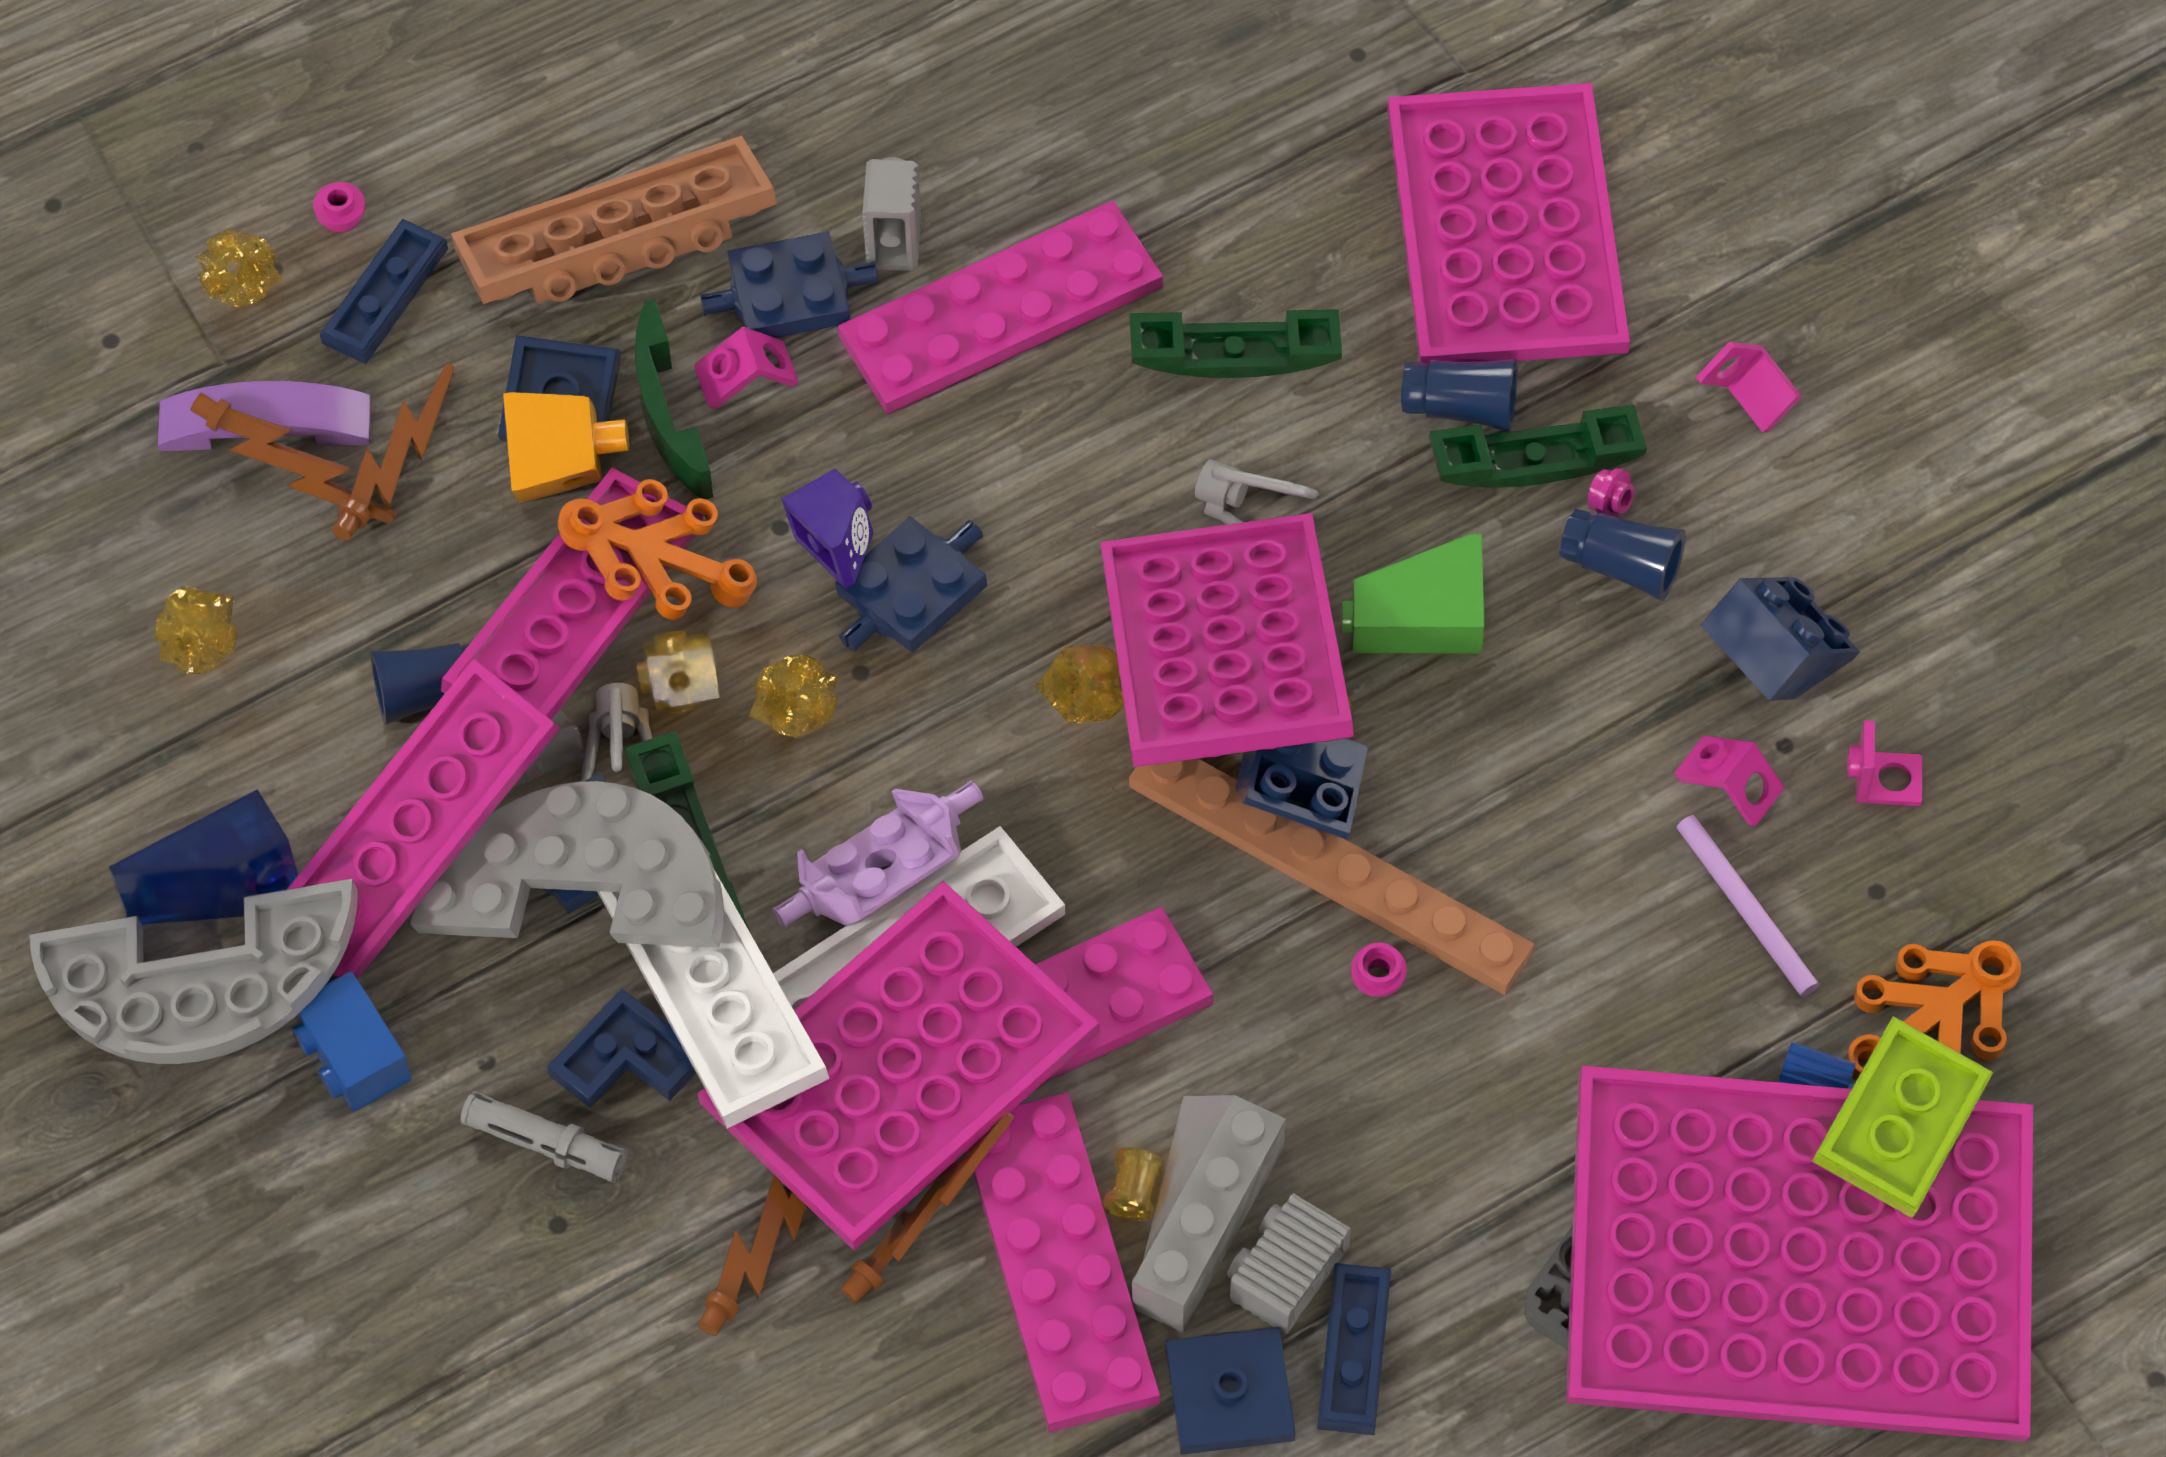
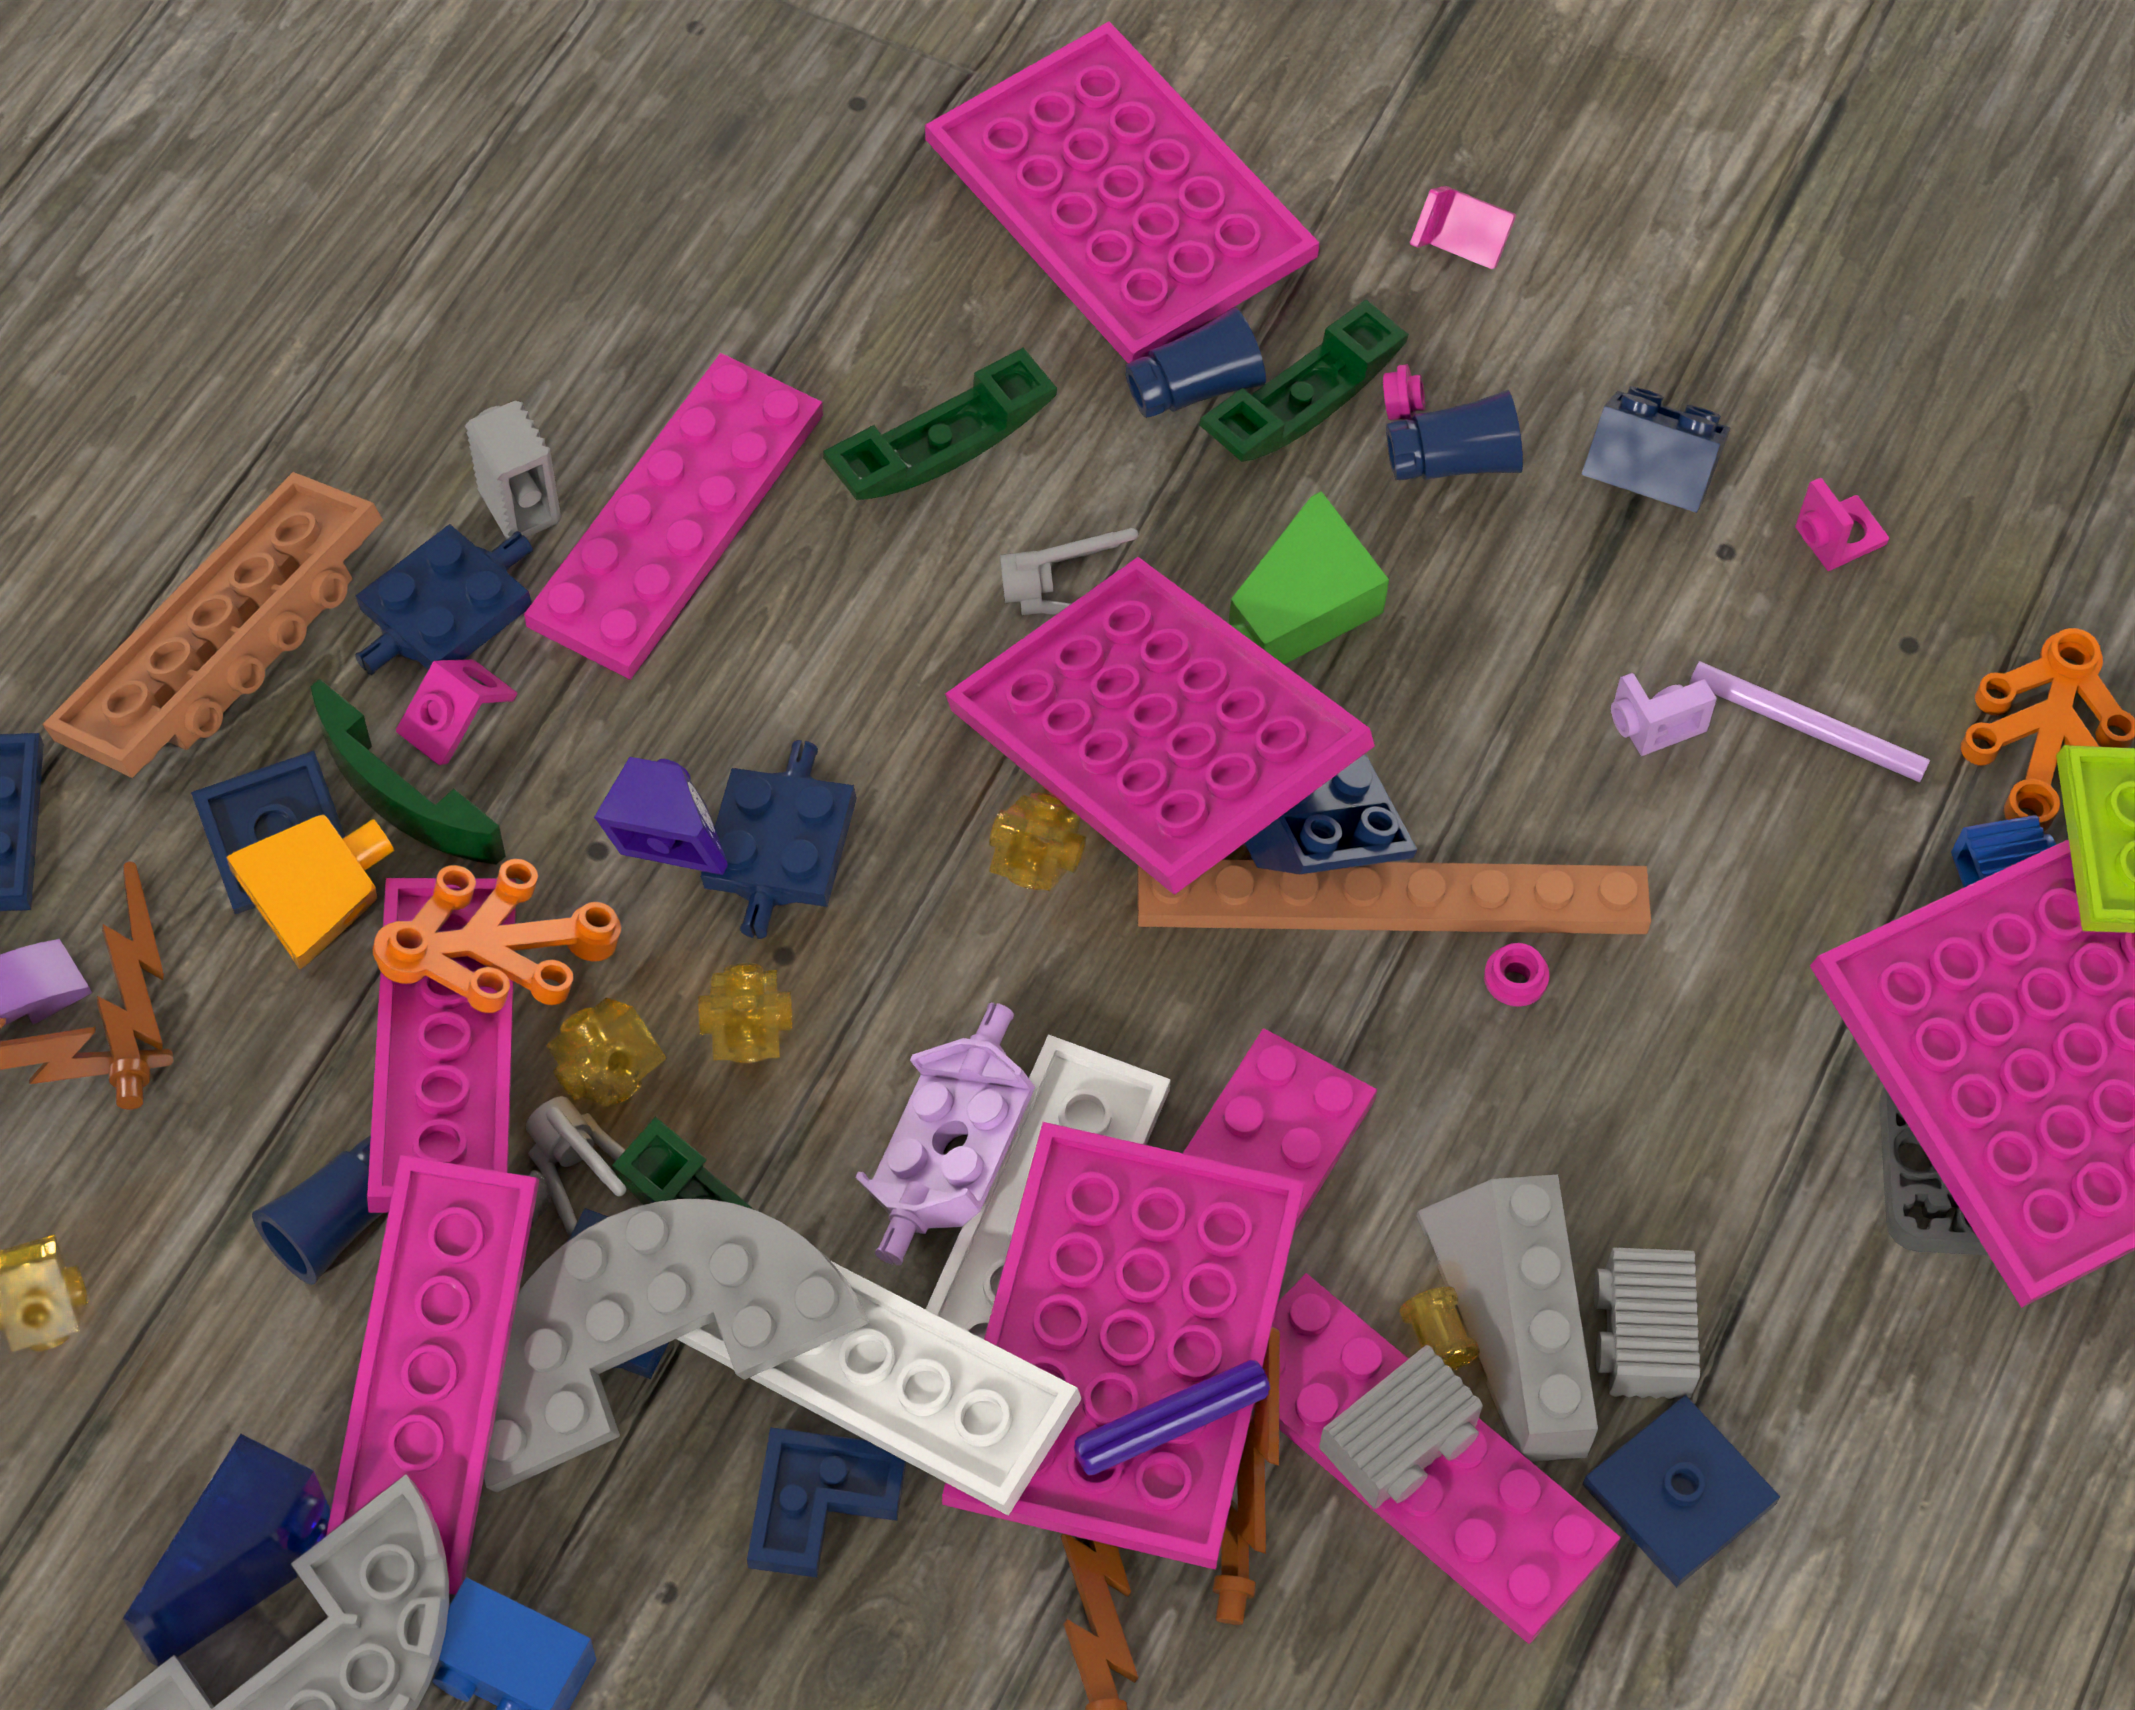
camera: 35 degrees left, 0 degrees up
light grey pin [460,1090,628,1183] -> none
dark blue tile [1317,1263,1391,1435] -> none
dark pink bracket [1674,736,1784,826] -> none
none -> dark purple axle [1074,1360,1270,1475]
none -> light grey brick [1319,1345,1483,1509]
none -> lavender bracket [1611,673,1717,756]

